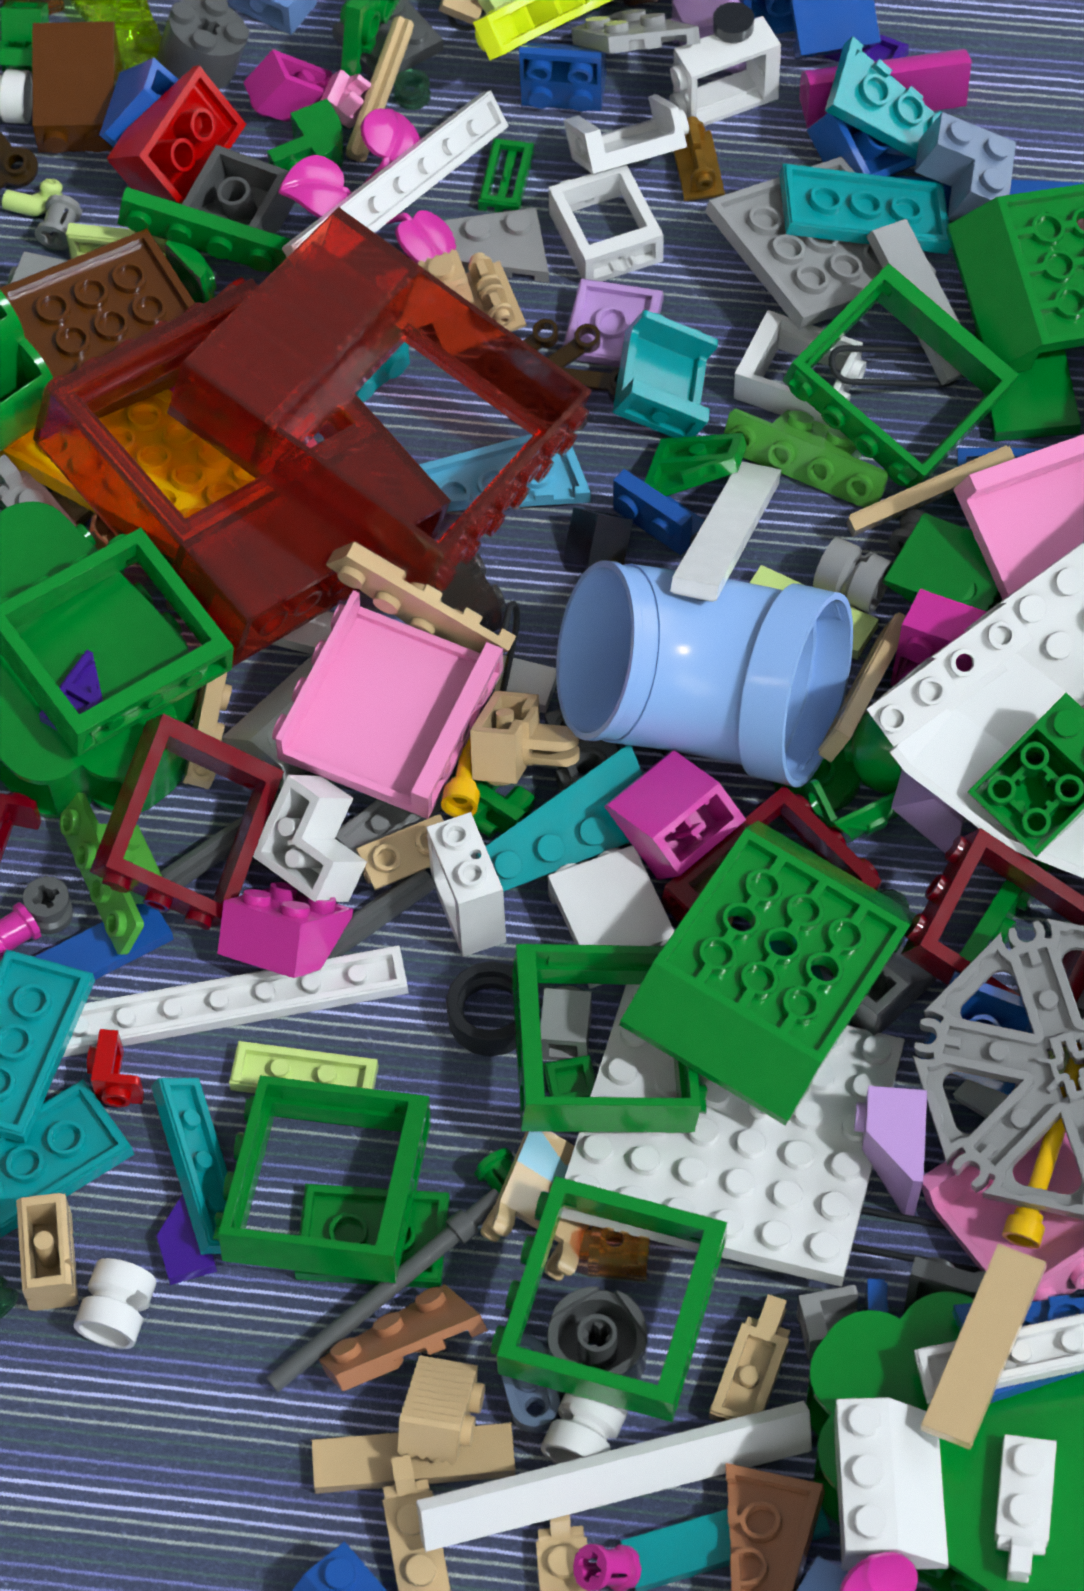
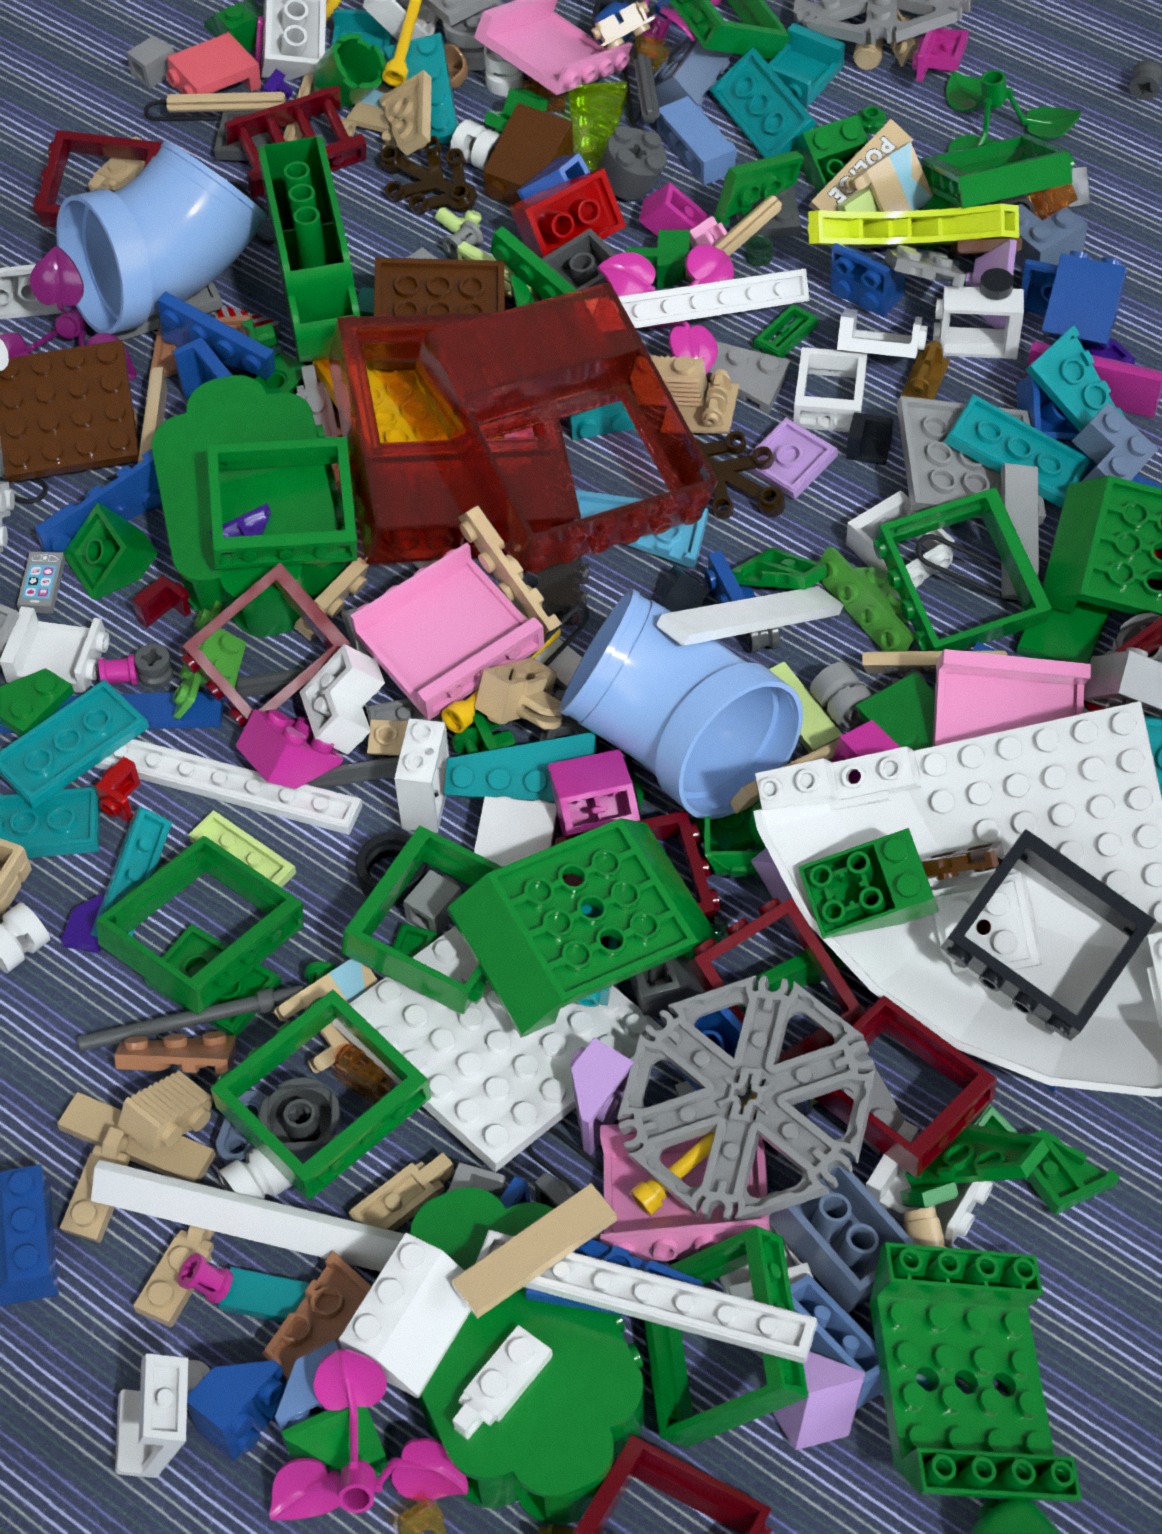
camera: 30 degrees right, 5 degrees down
teal panel [612,310,718,438] -> none
none -> black panel [846,412,893,465]

